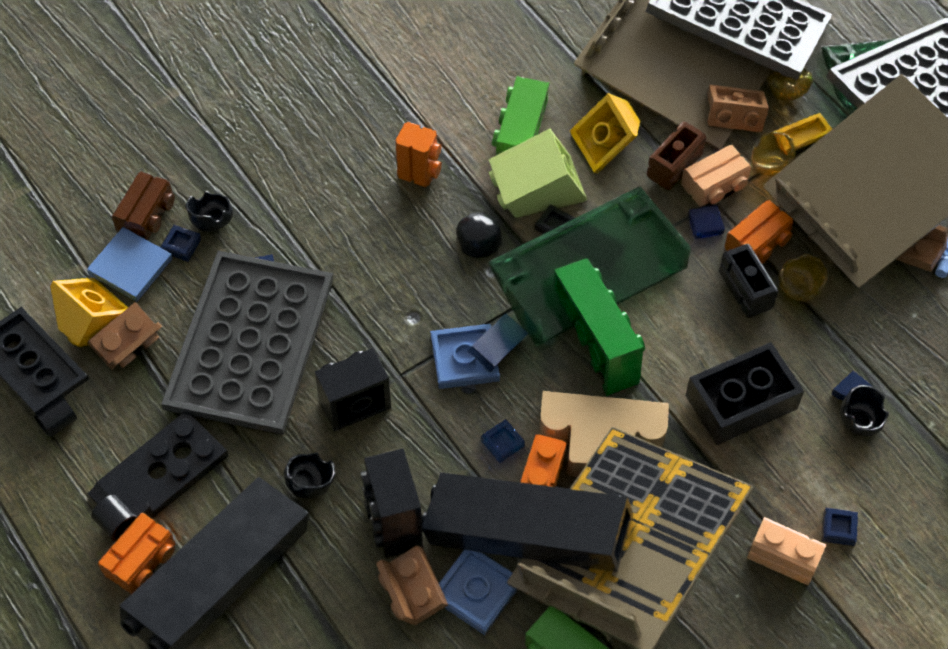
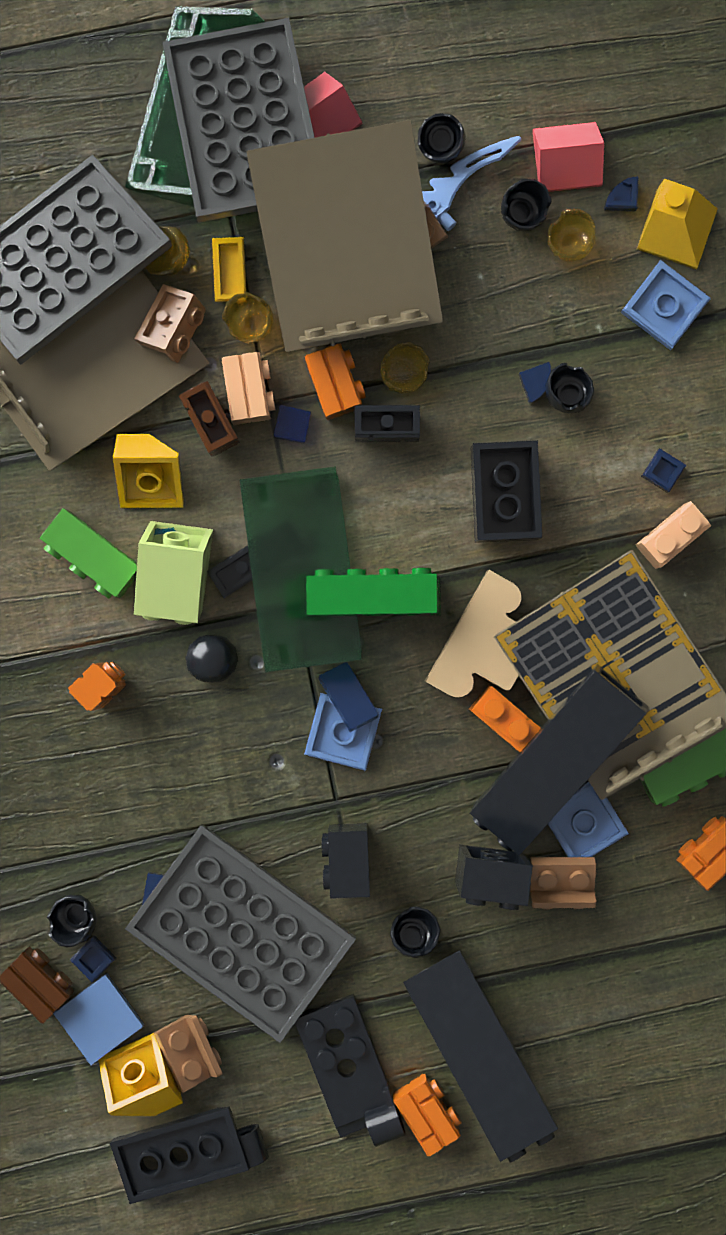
camera: 65 degrees left, 30 degrees up
clear blue tile [481,419,525,463] -> none

